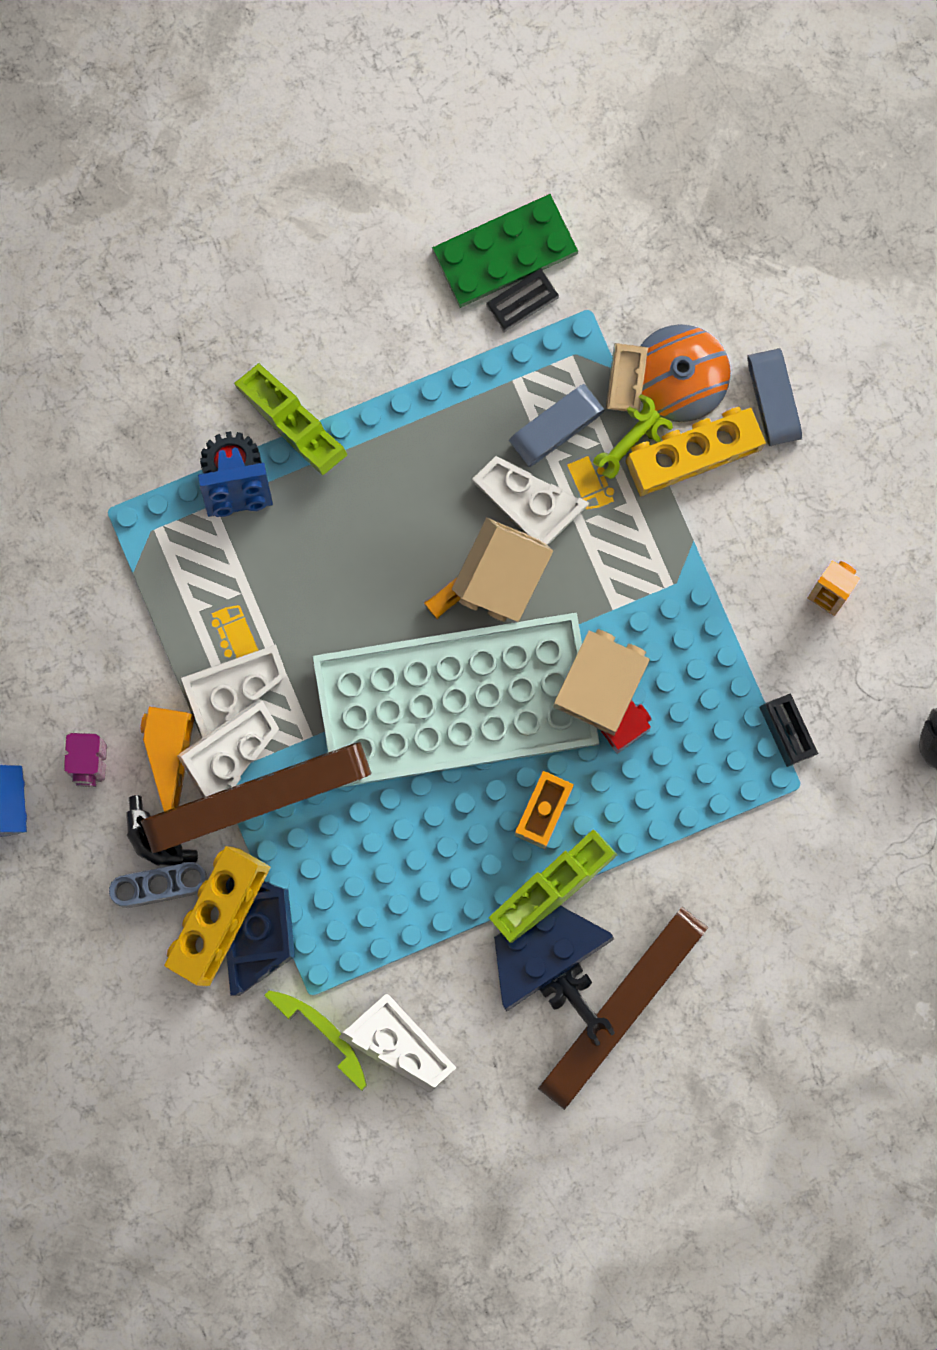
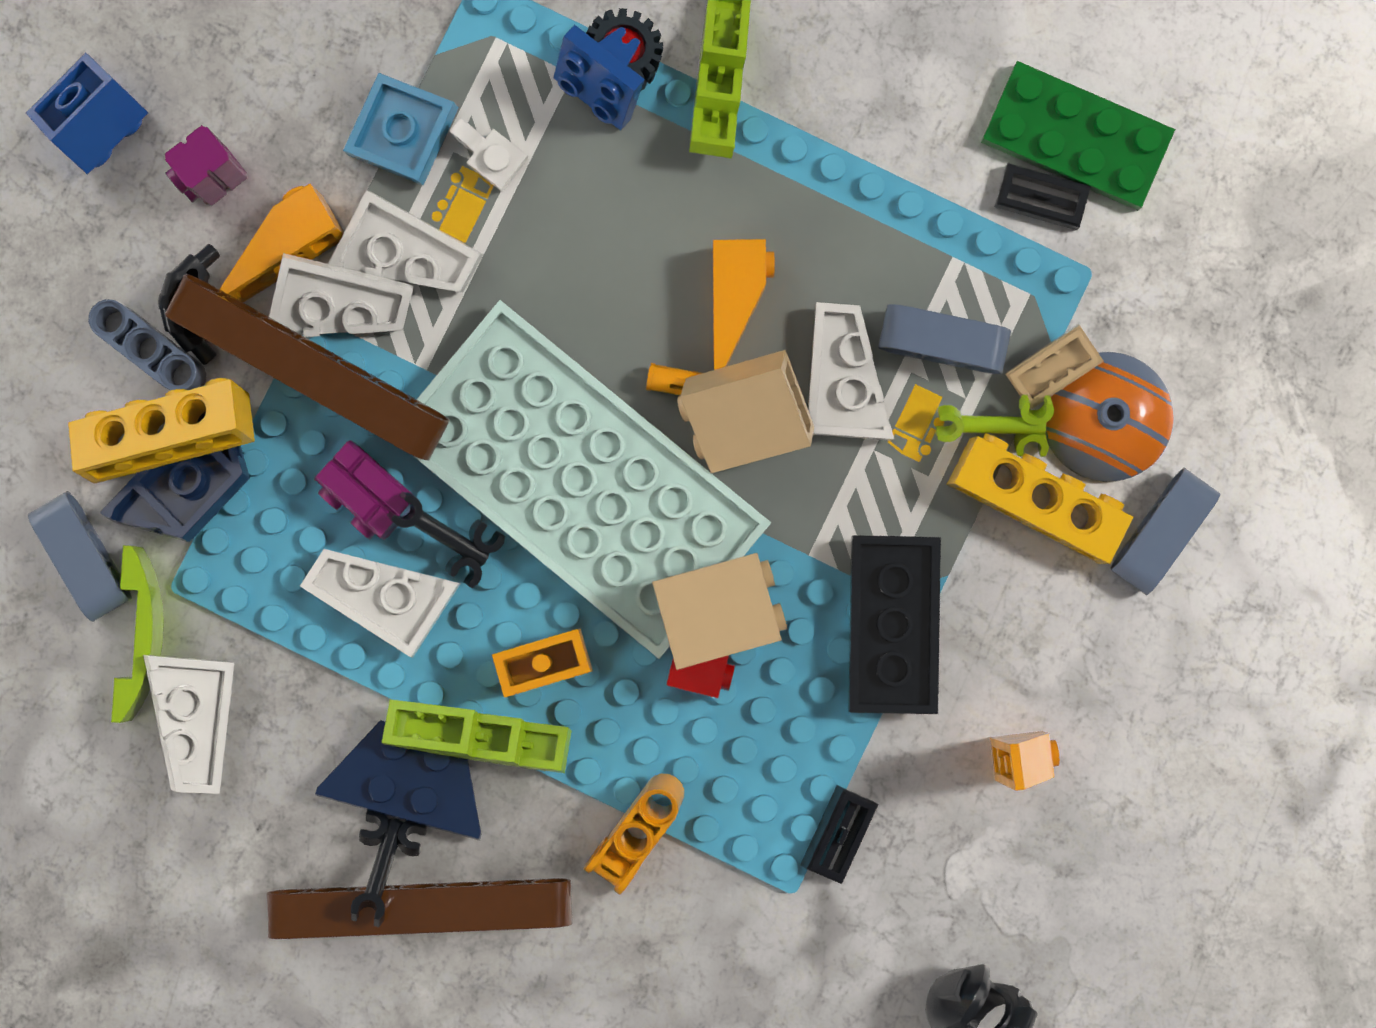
camera: 50 degrees right, 5 degrees up
none -> sand blue beam [28,491,132,622]
none -> white wing [300,549,461,658]
none -> magenta brick [314,440,420,540]
none -> dark azure tile [343,73,459,186]
none -> black bar [387,492,506,588]
none -> white plate [450,118,528,192]
none -> light orange piece [583,773,684,895]
none -> light orange slope [713,239,775,370]
none -> black plate [848,535,941,714]

